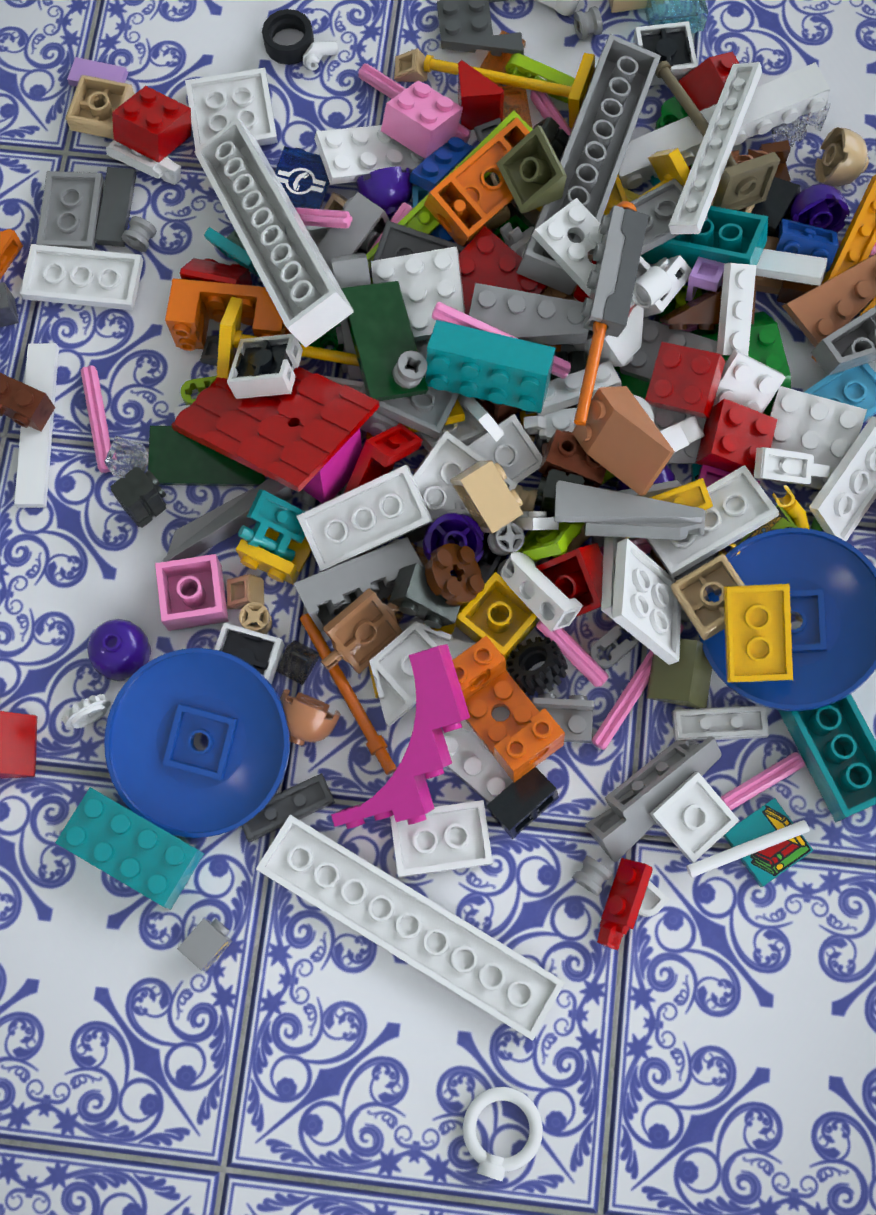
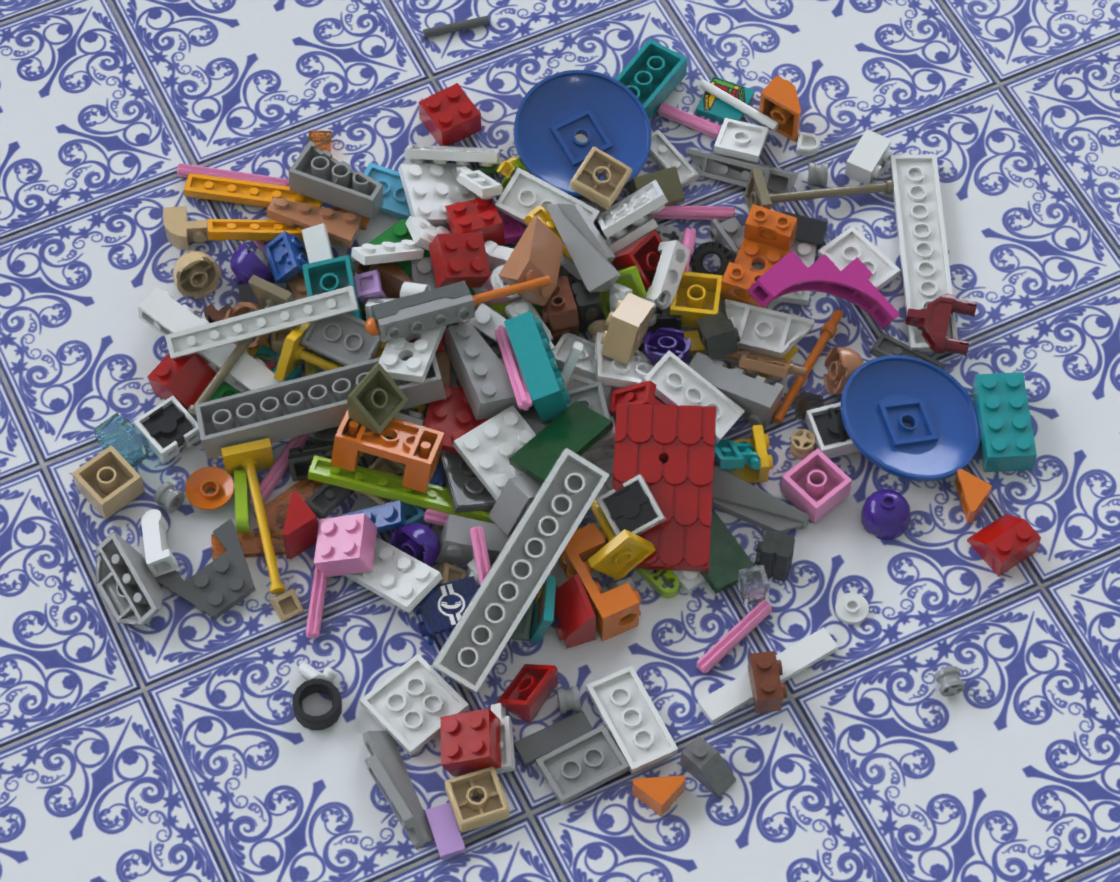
camera: 125 degrees left, 15 degrees down
white gear [62,694,111,729] -> none
light grey brick [177,918,232,971] -> none
tan slope [227,574,264,609] -> none
light grey wheel [393,350,428,389] -> none
reddish brown plate [425,543,485,606] -> none
white piece [463,1087,543,1182] -> none
red hinge [597,858,653,950] -> none
yellow tile [723,584,793,683] -> none
none -> orange dish [185,466,235,511]
none -> light grey wedge [363,731,434,850]
none -> red slope [496,664,558,724]
none -> dark tan tile [744,167,893,212]
none -> orange slope [759,75,801,142]
none -> white piece [835,593,869,625]
none -> white brick [845,129,893,184]
none -> dark red connector [905,293,977,356]
none -> orange slope [954,469,992,524]

